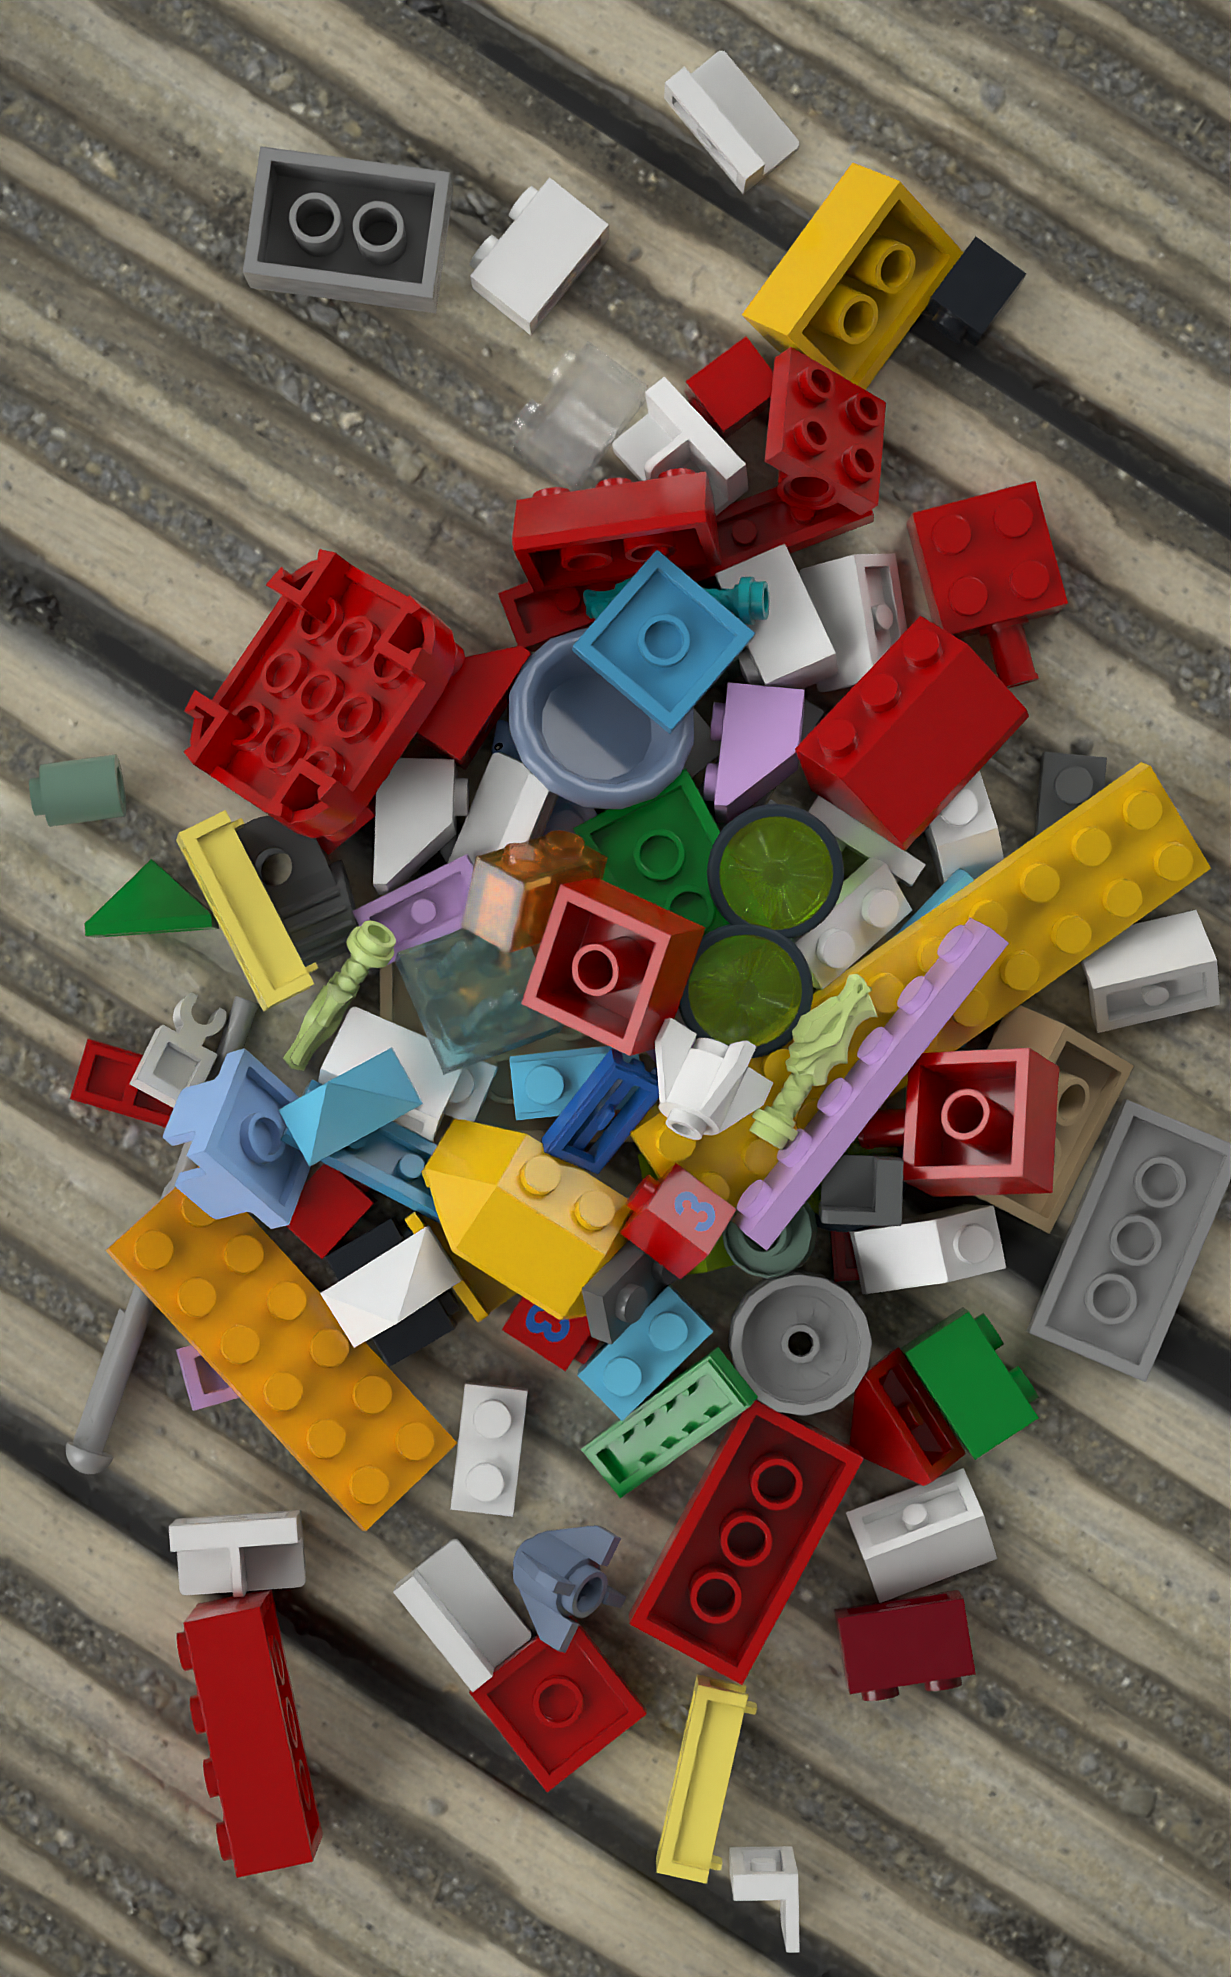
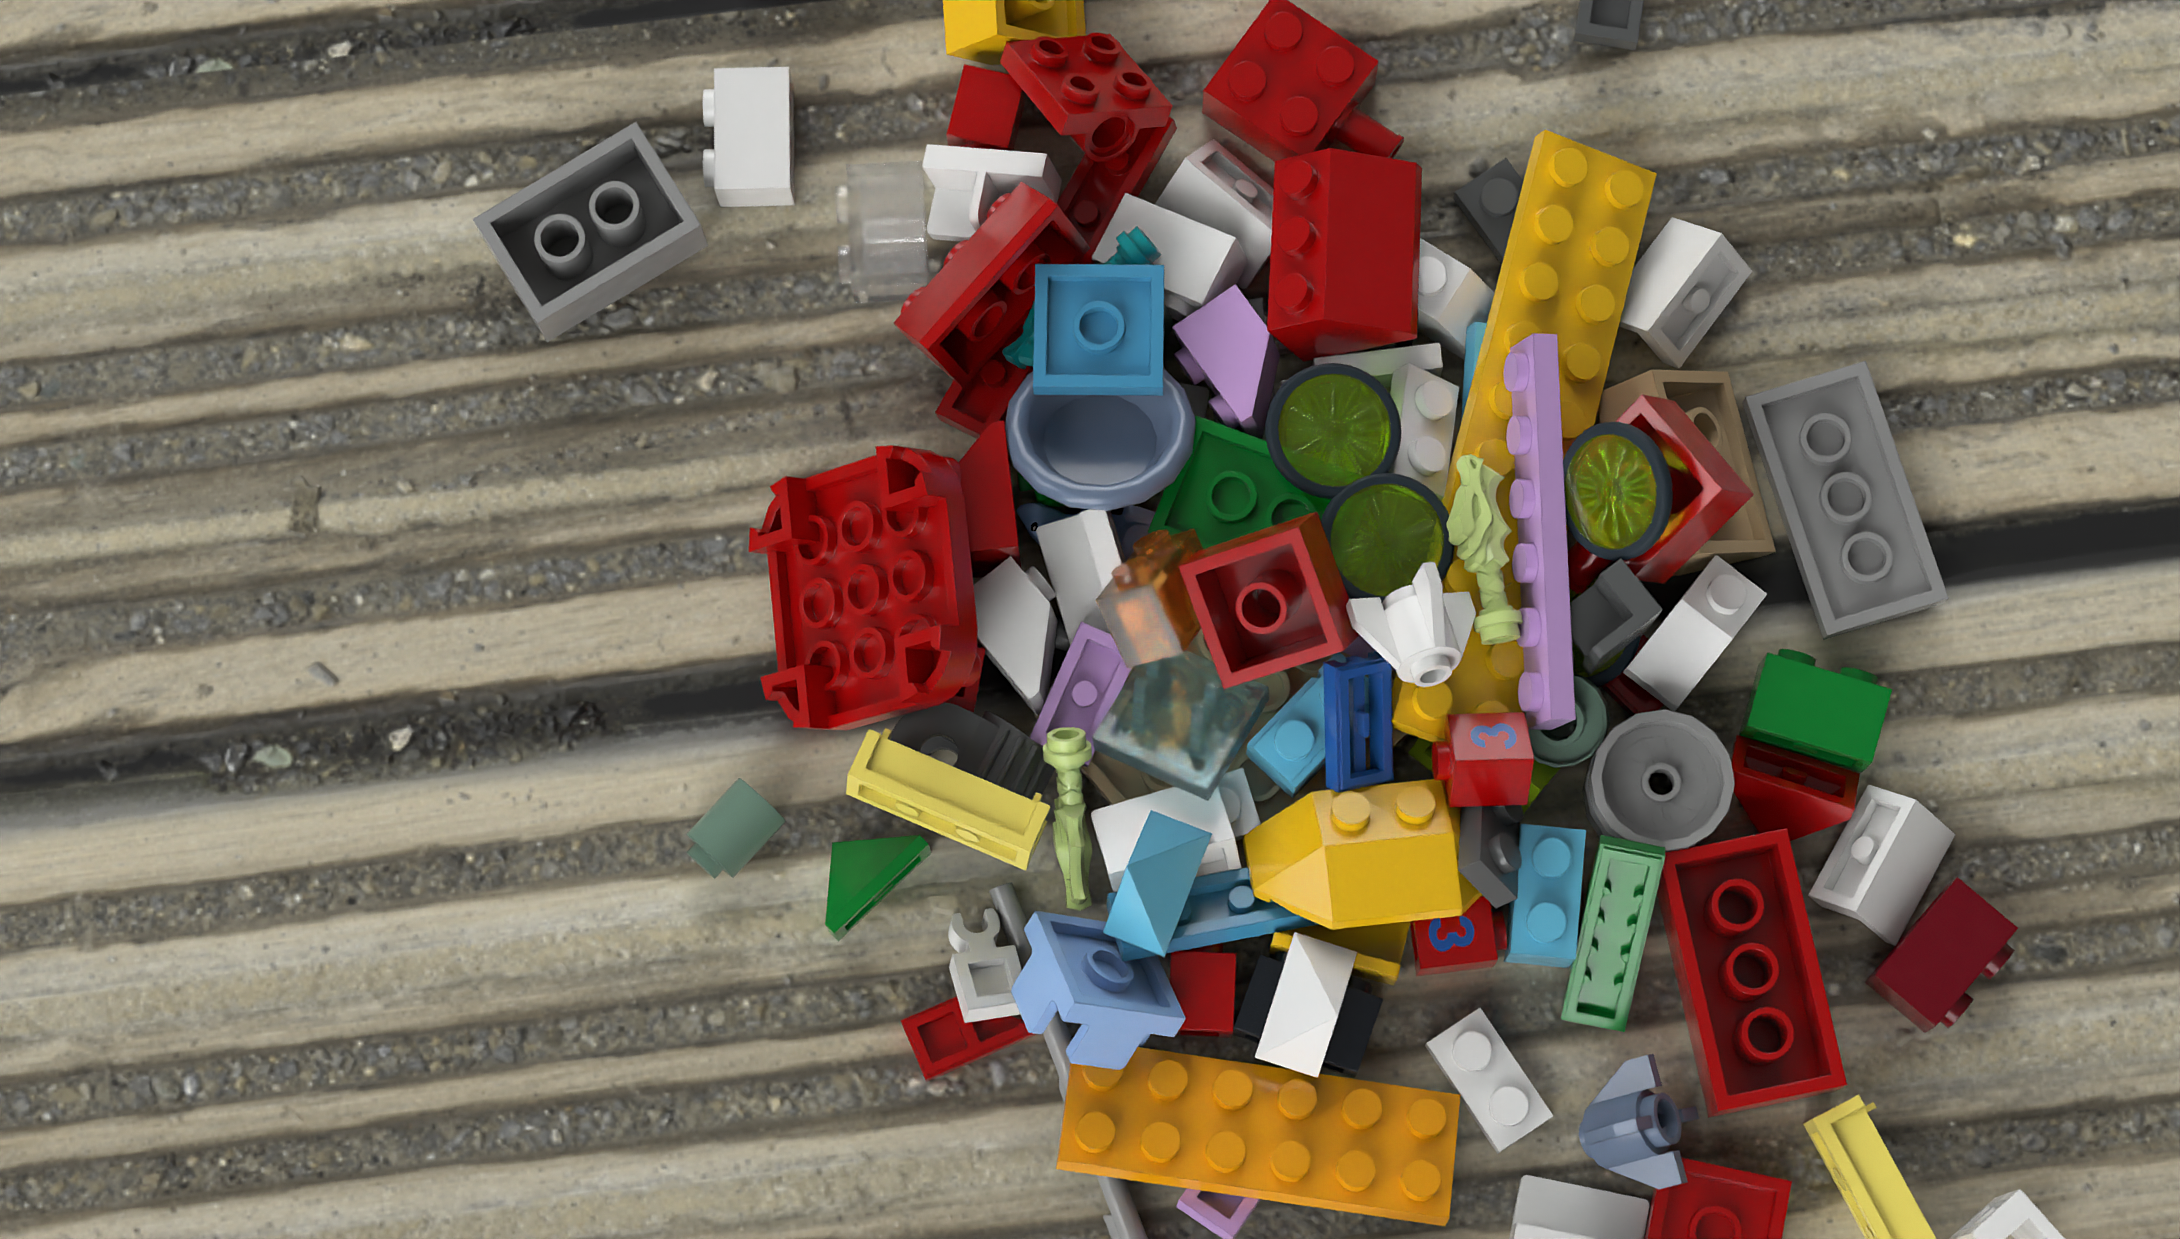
camera: 35 degrees left, 10 degrees down
none -> clear neon green wheel [1563,422,1673,561]

